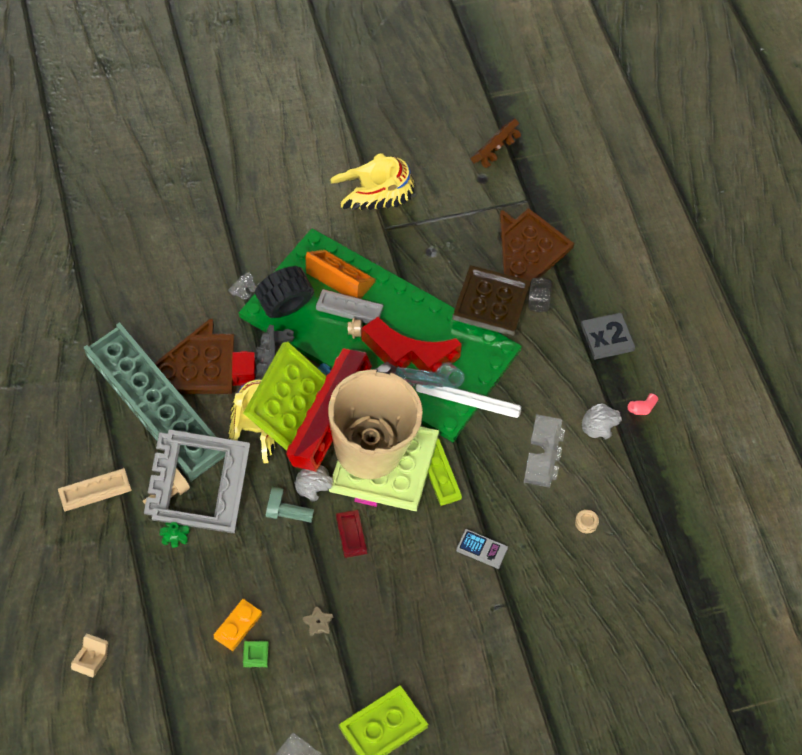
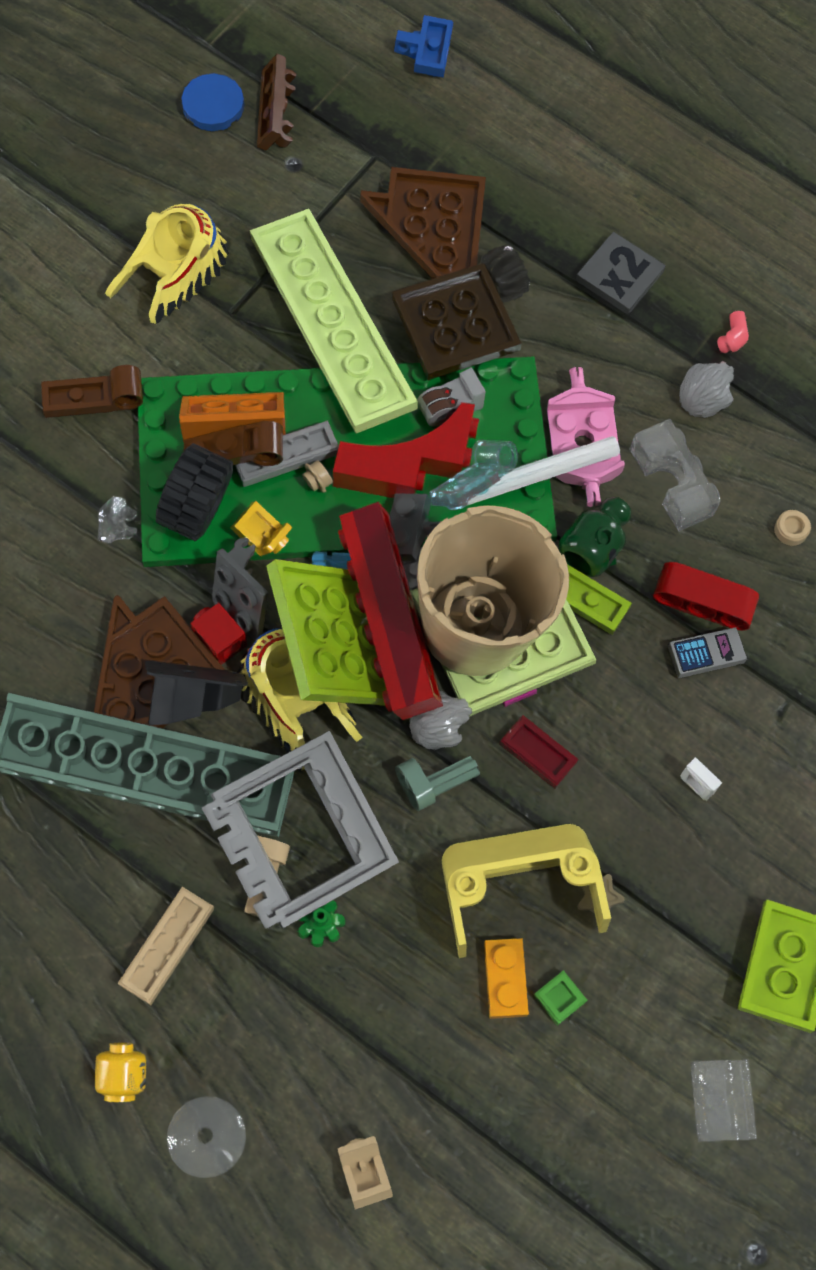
camera: 40 degrees left, 10 degrees up
none -> reddish brown plate [41,365,143,418]
none -> yellow head [95,1042,146,1102]
none -> black piece [145,661,248,725]
none -> clear dish [167,1096,246,1178]
none -> blue tile [181,73,244,131]
none -> reddish brown plate [184,421,283,466]
none -> yellow bracket [230,501,292,556]
none -> yellowish green plate [250,209,418,434]
none -> blue hinge [394,15,454,78]
none -> light grey leg [417,367,486,427]
none -> light yellow windscreen [442,824,611,958]
none -> bright pink plate [546,367,625,507]
none -> dark green piece [558,497,631,578]
none -> red beam [653,562,759,631]
none -> white tile [680,757,722,801]

